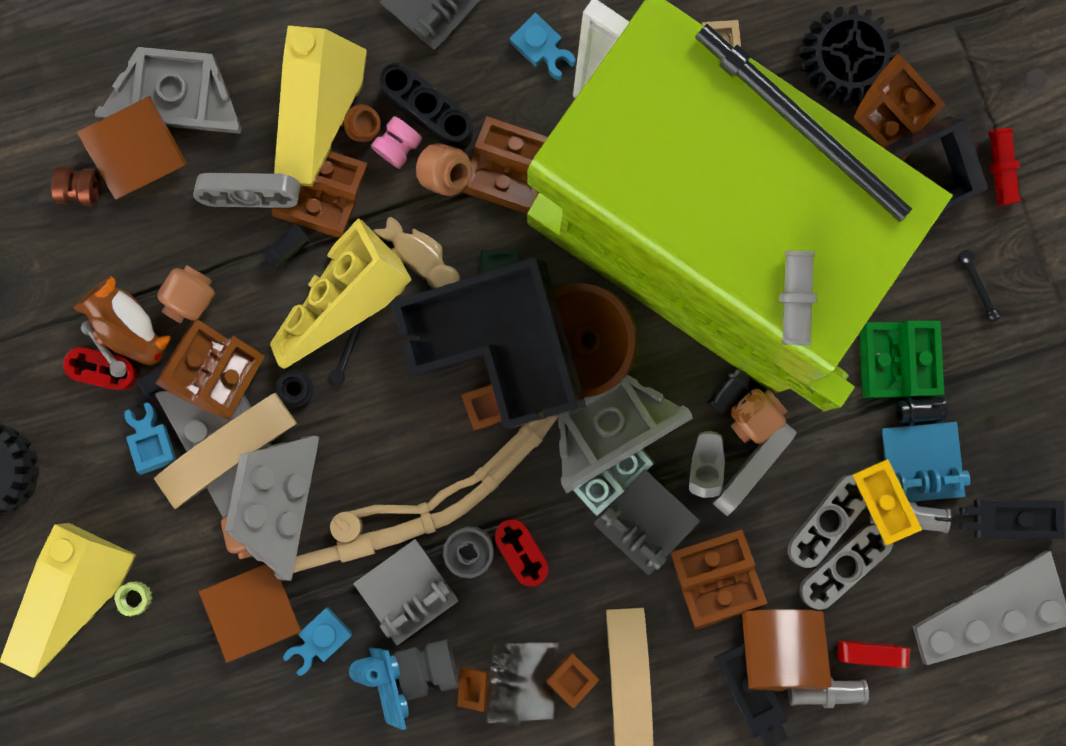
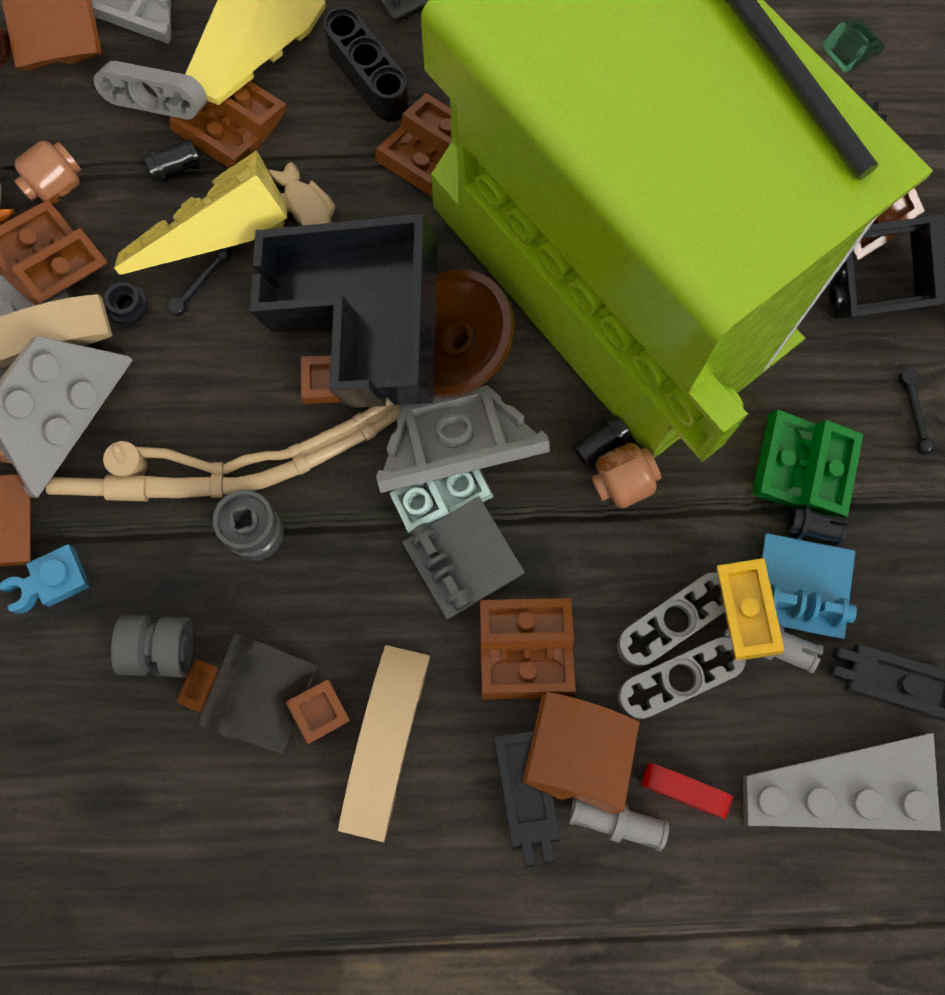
camera: 20 degrees right, 10 degrees down
dark orange plate [344,104,381,142] -> none
dark azure hinge [349,647,409,730] -> none
light grey hinge [353,539,459,645] -> none
bright pink wheel [371,116,423,169] -> none
nougat head [416,143,472,196] -> none
red beam [495,519,548,587] -> none
light grey hair [689,431,725,498] -> none
light grey beam [712,423,797,516] -> none
light grey pin [779,251,817,345] -> none

